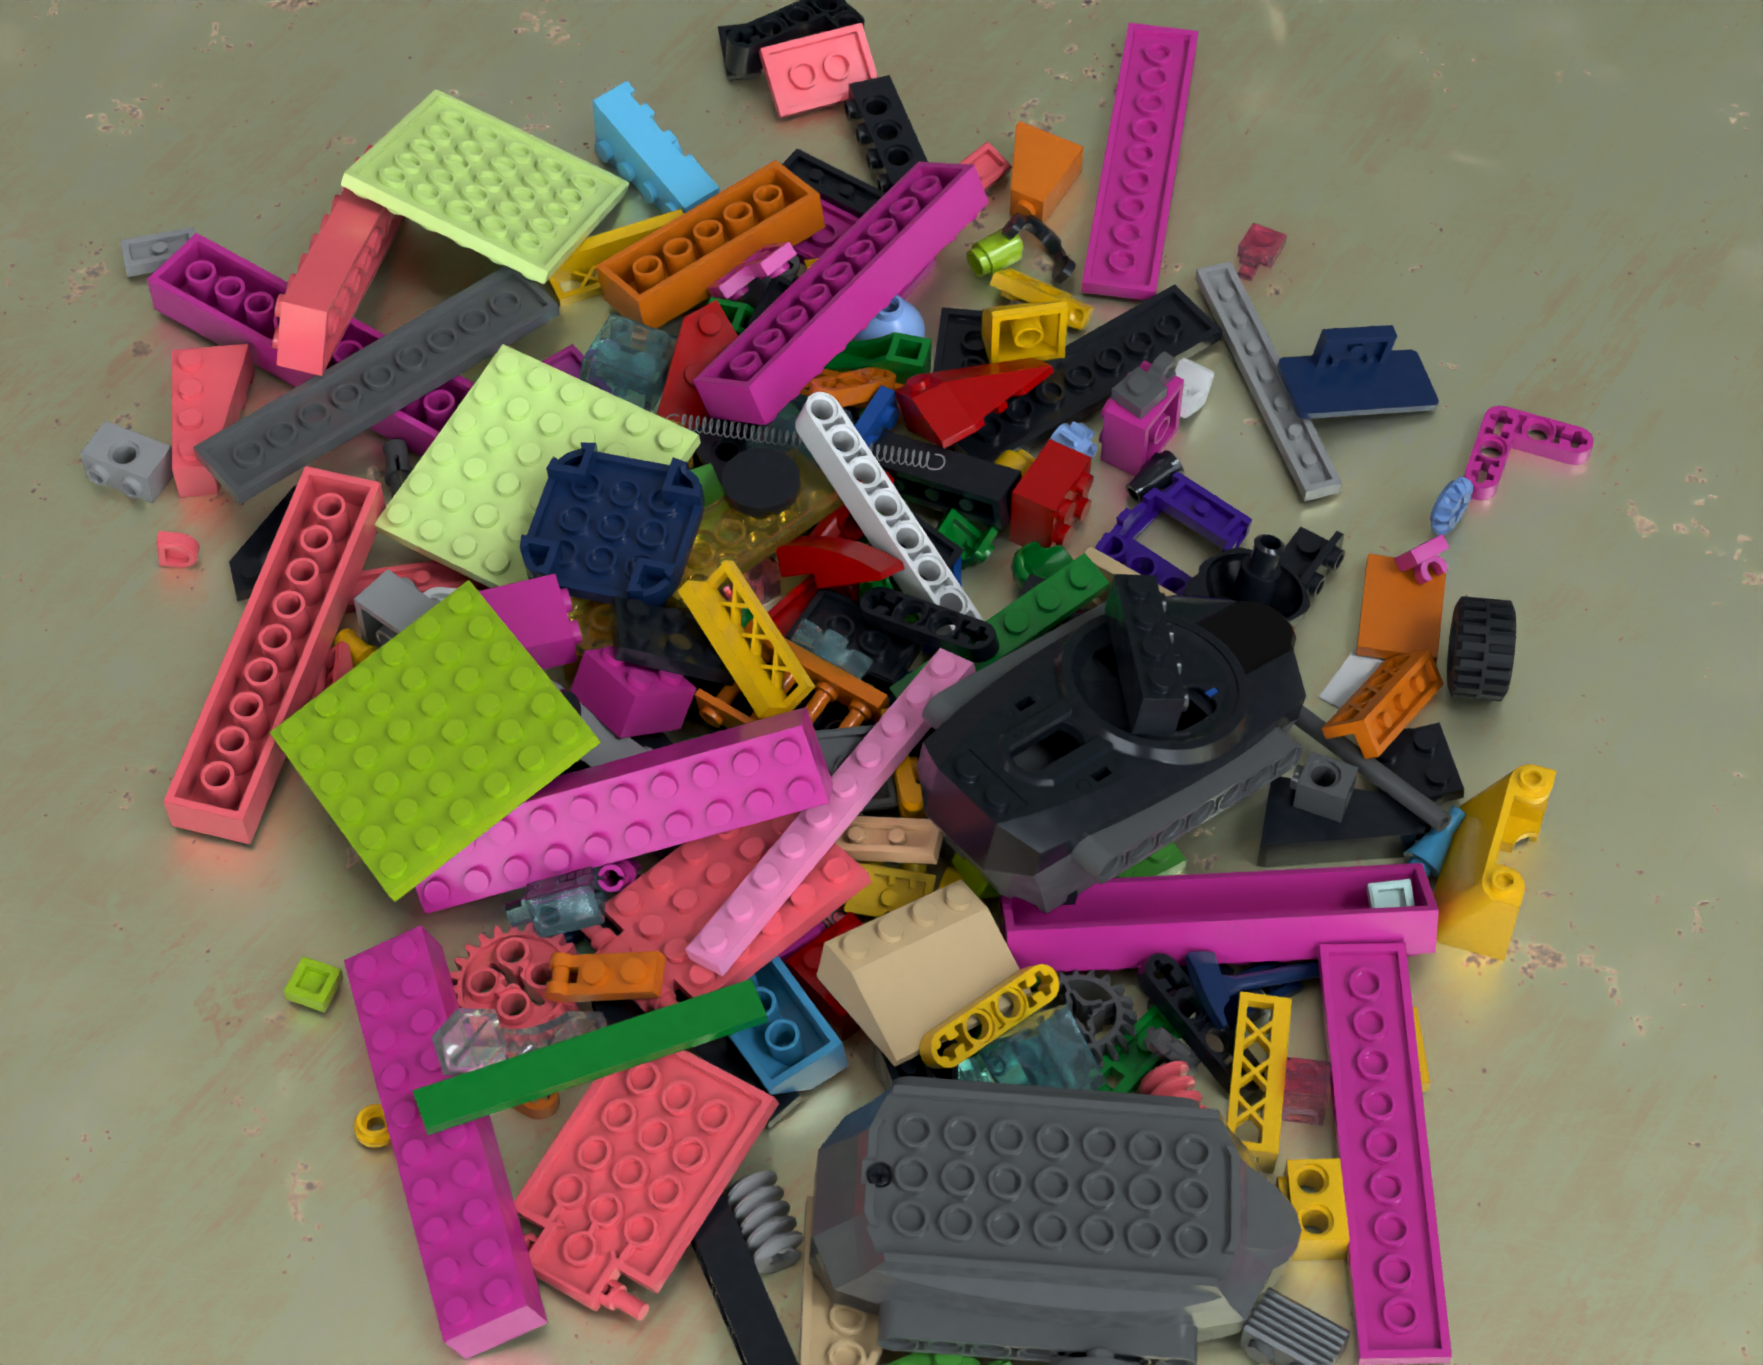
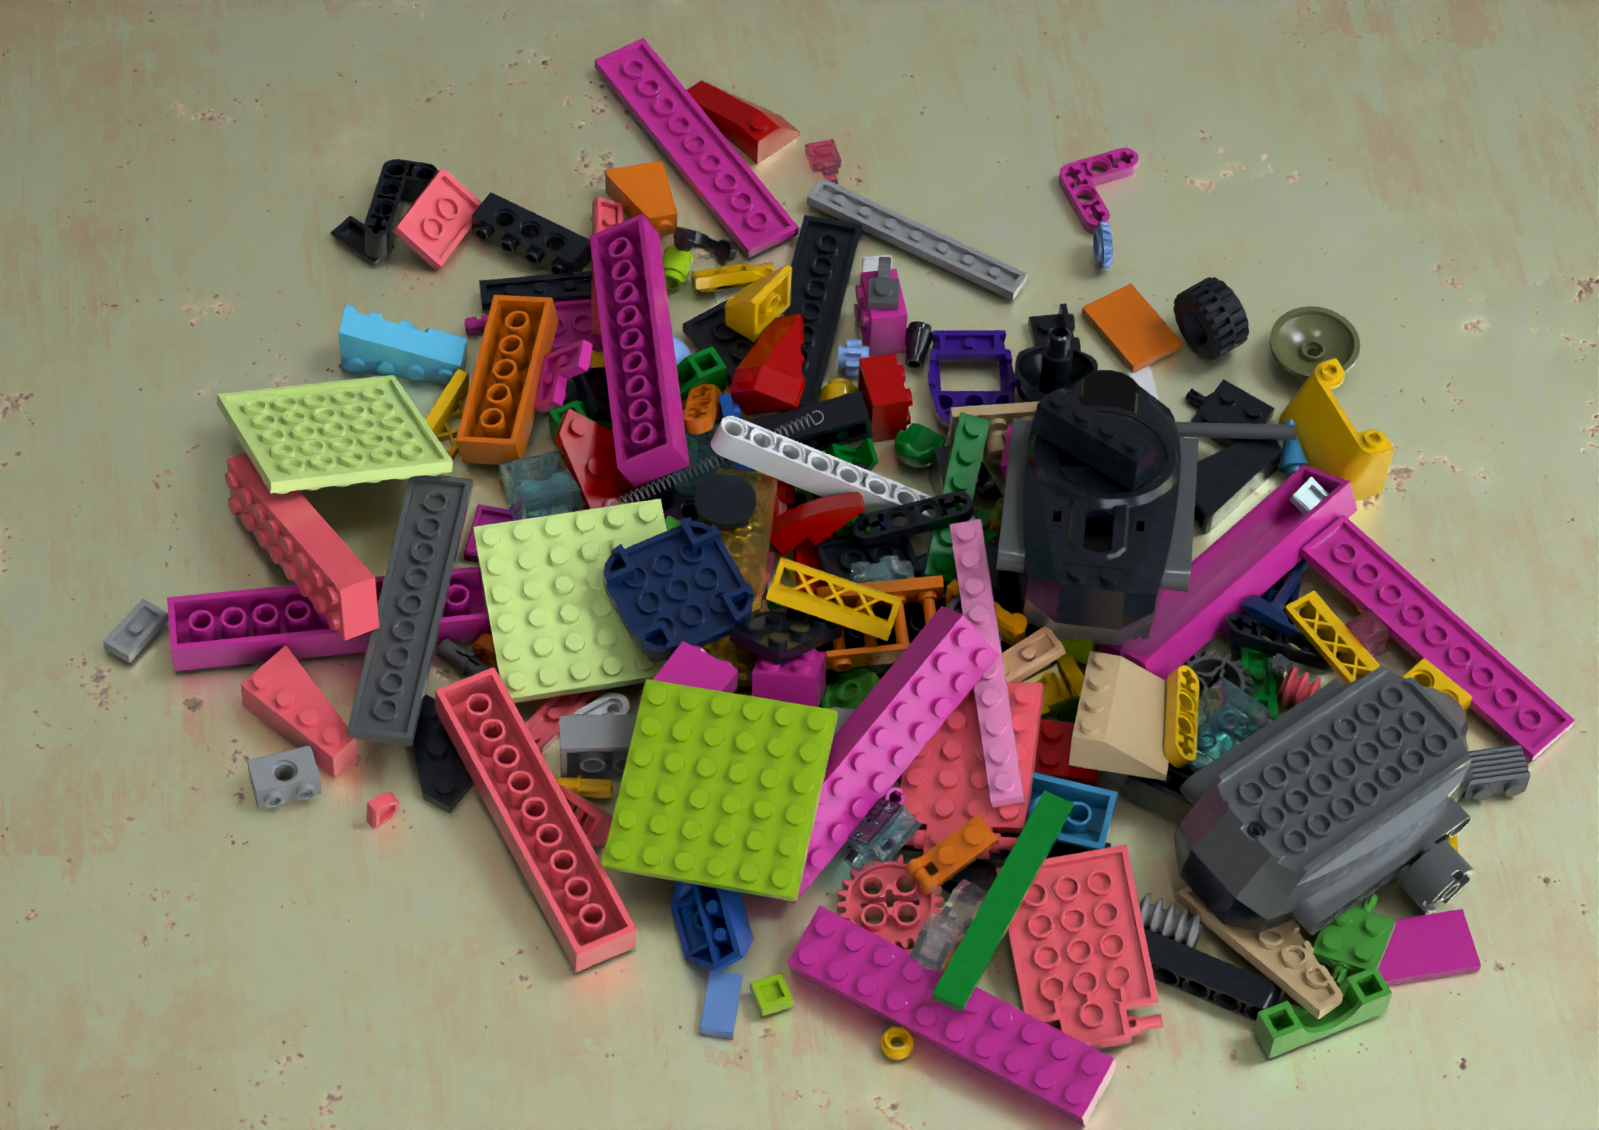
camera: 45 degrees left, 0 degrees up
dark blue bracket [1277,325,1439,419] -> none
dark grey brick [1290,751,1359,823] -> none
orange fence [1321,648,1444,759] -> none
dark pink tile [1394,534,1449,585] -> none
none -> blue wedge [670,881,754,972]
none -> red wedge [687,80,800,164]
none -> medium blue tile [700,970,743,1039]
none -> olive dish [1269,306,1360,380]

